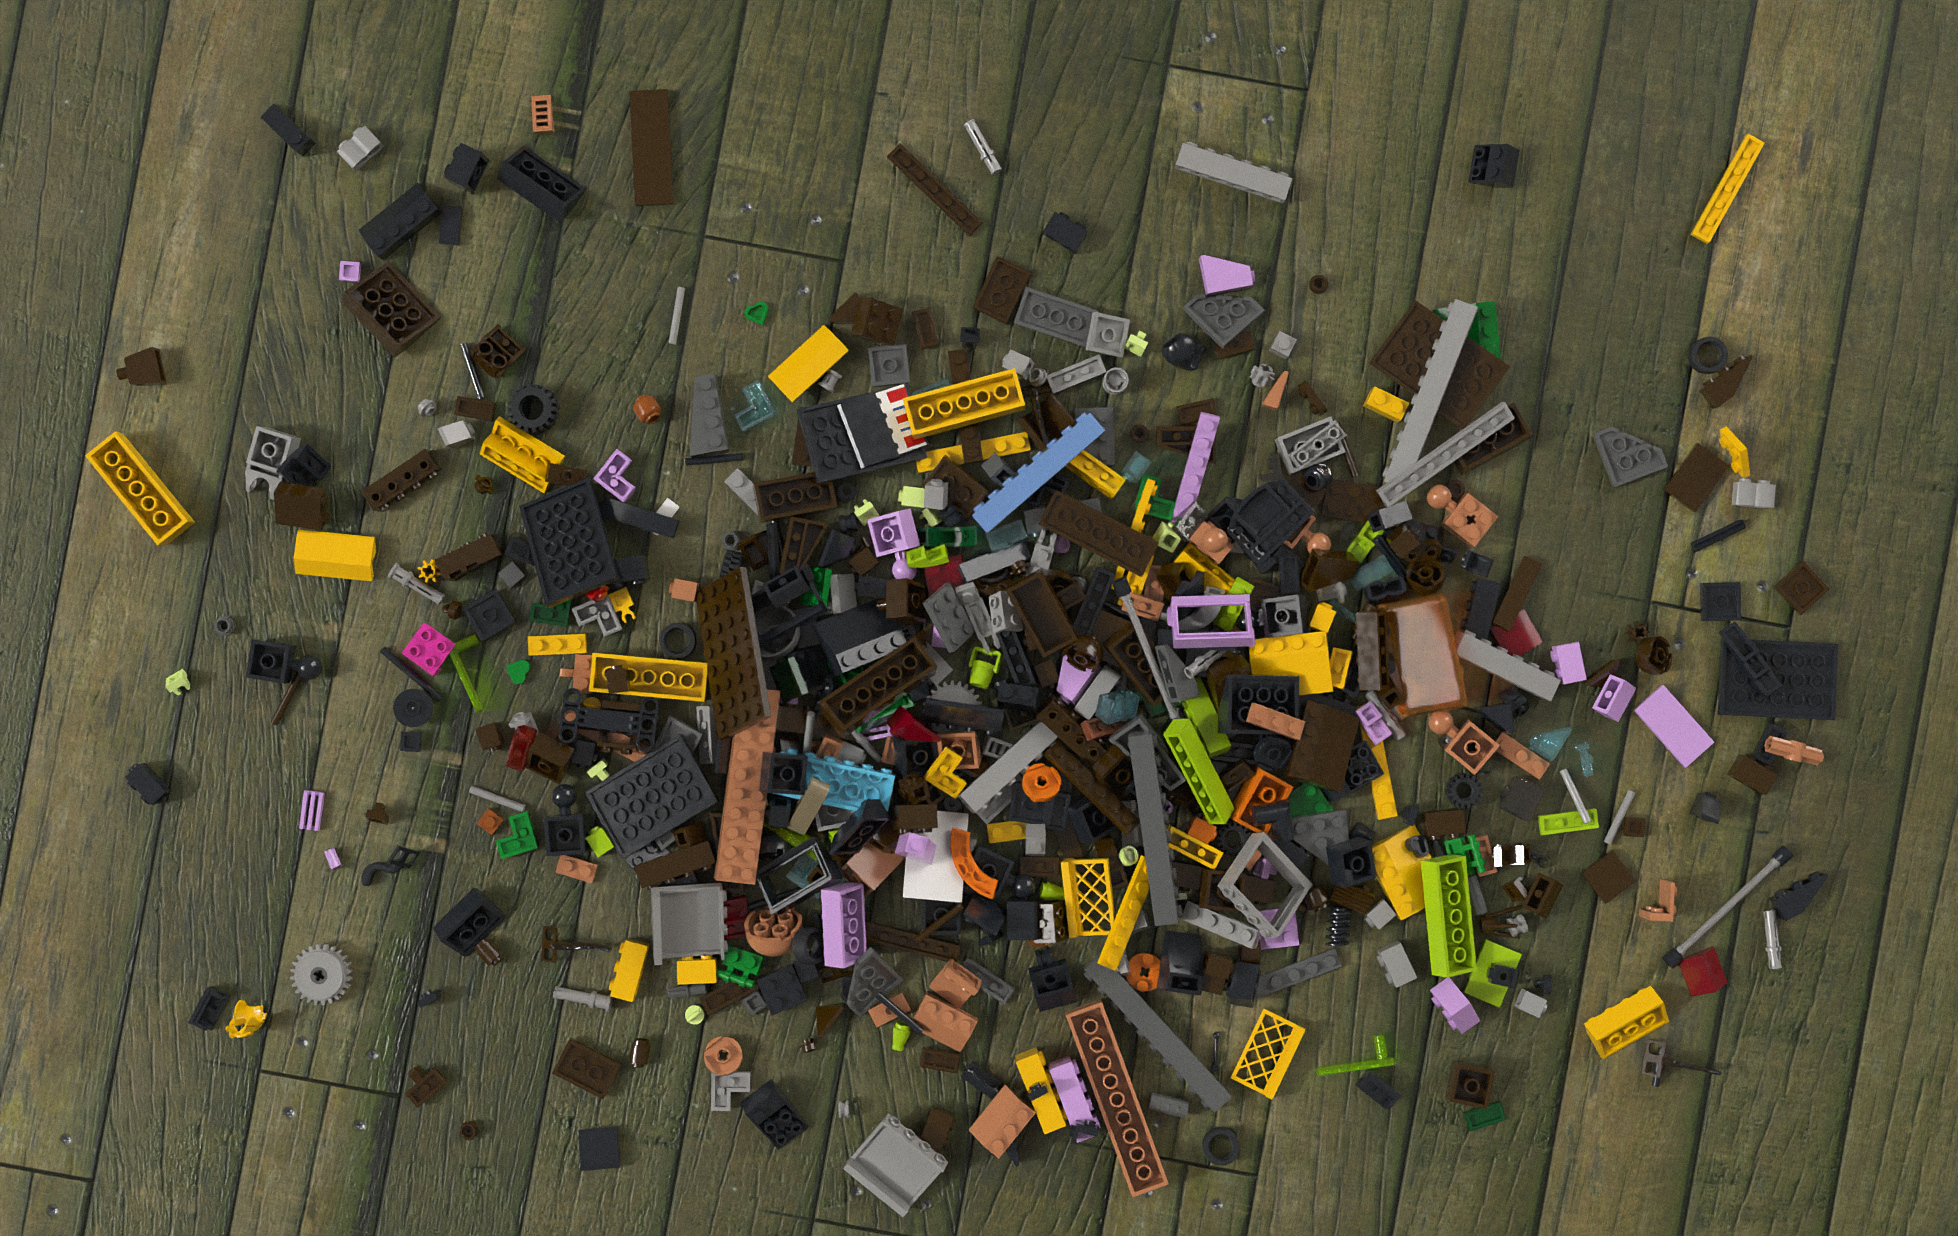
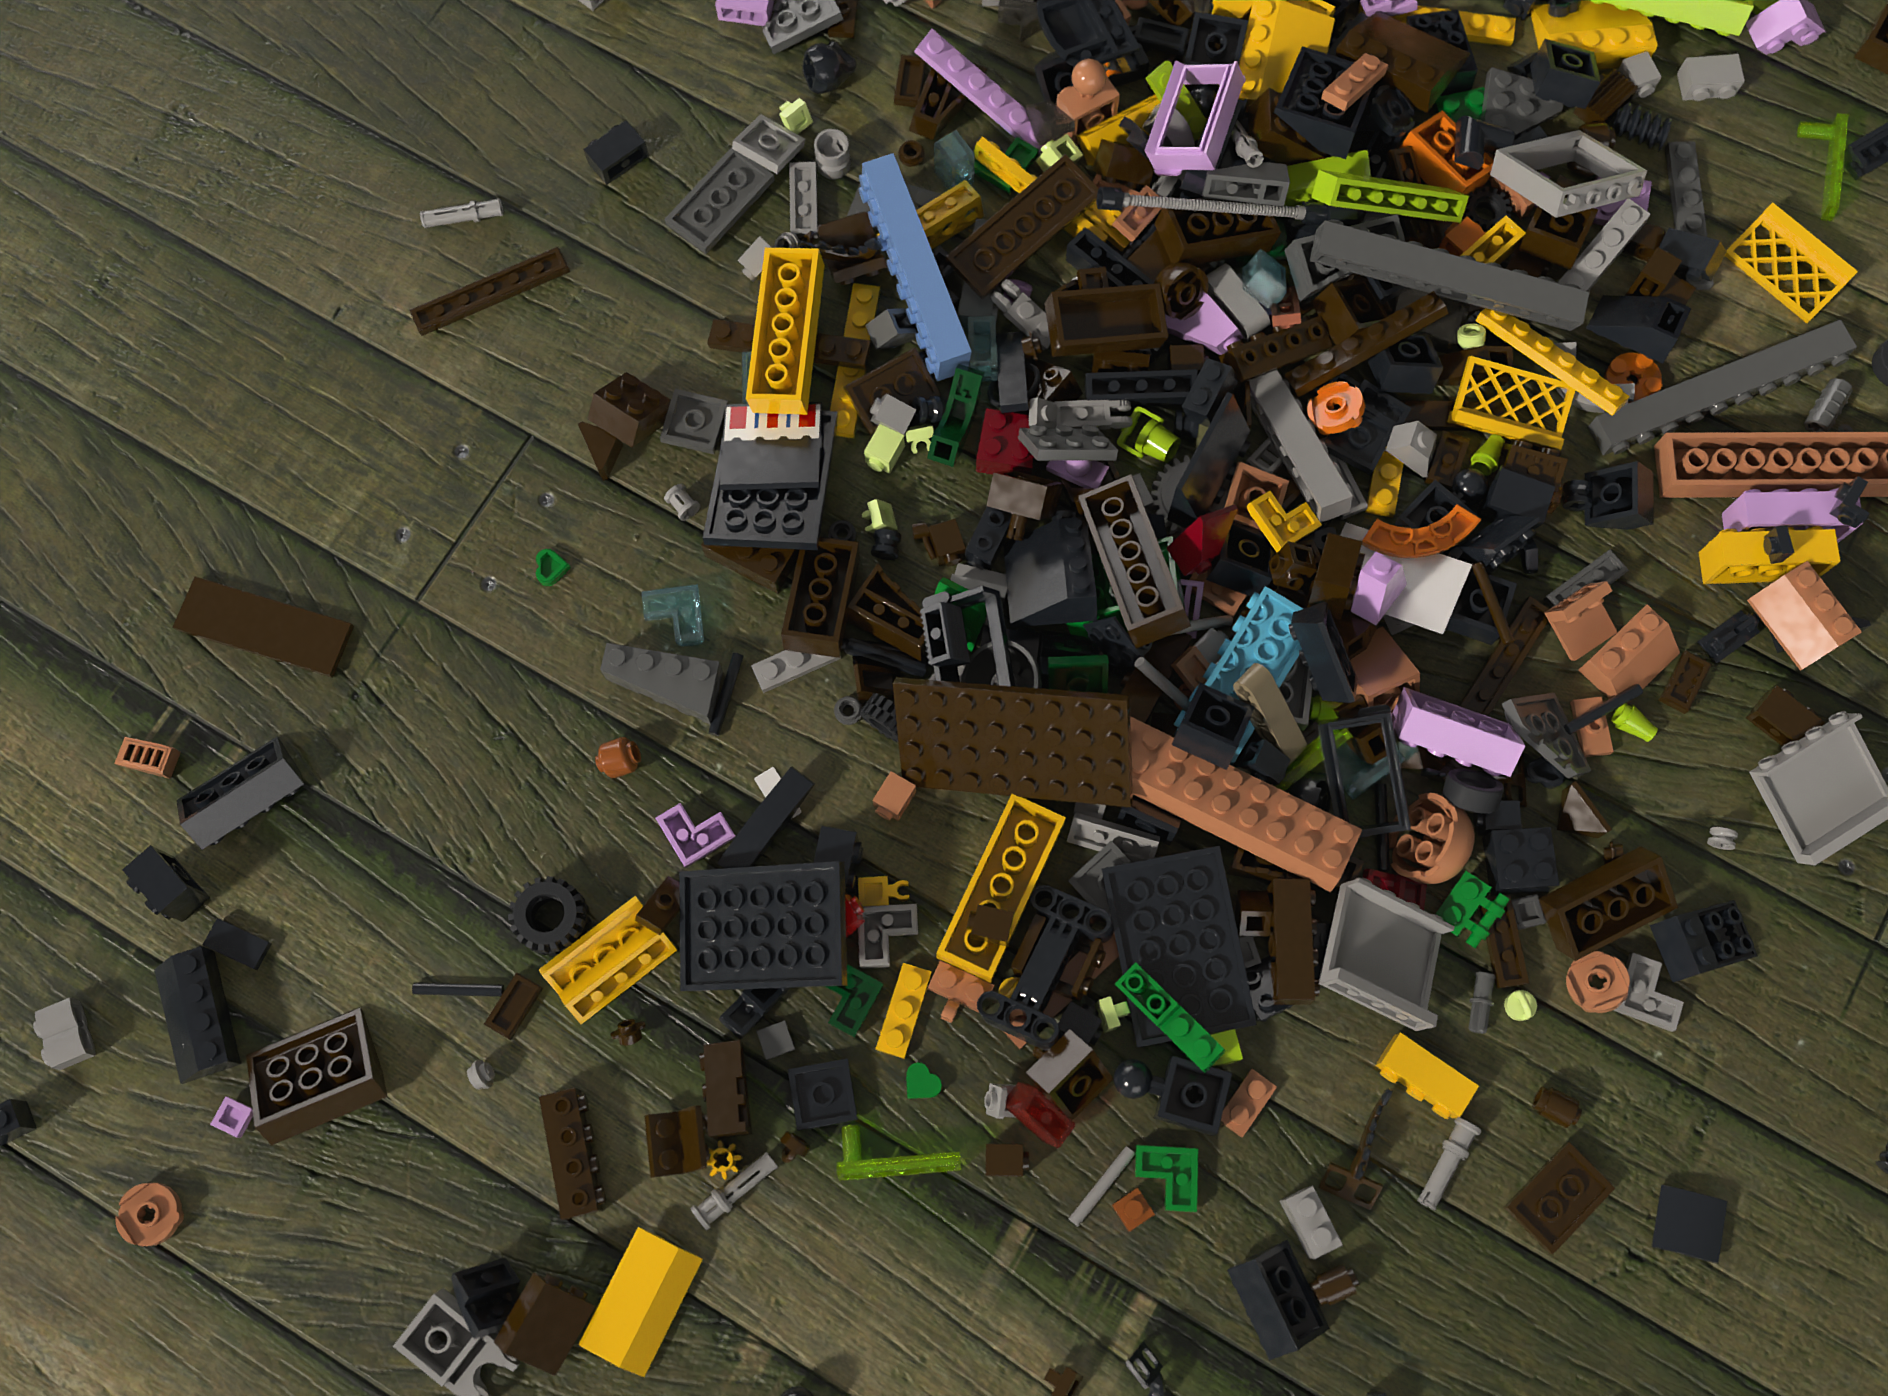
camera: 65 degrees left, 15 degrees down
black bar [380,647,443,702] -> none
black piece [393,689,434,728] -> none
black plate [400,732,422,752] -> none
dark pink bracket [402,623,455,676] -> none
light grey slope [438,420,475,449] -> none
dark brown slope [470,324,526,379] -> none
black tyre [659,623,697,659] -> none
light grey bar [669,287,685,345] -> none
yellow brick [677,955,718,985] -> none
yellow slope [768,325,849,403] -> none
black slope [818,530,857,568] -> none
lavender brick [867,508,920,580] -> none
lime slope [906,544,949,568] -> none
dark brown plate [912,307,940,350] -> none
black tile [960,327,980,349] -> none
dark brown tile [972,256,1031,325] -> none
light grey bracket [989,591,1023,633] -> none
black hinge [1211,1032,1220,1072] -> none
none -> nougat plate [116,1183,184,1246]
none -> dark brown bracket [644,1105,709,1178]
none -> green slope [1115,962,1226,1073]
none -> light grey brick [1279,1186,1342,1259]
none -> dark brown brick [1539,846,1678,961]

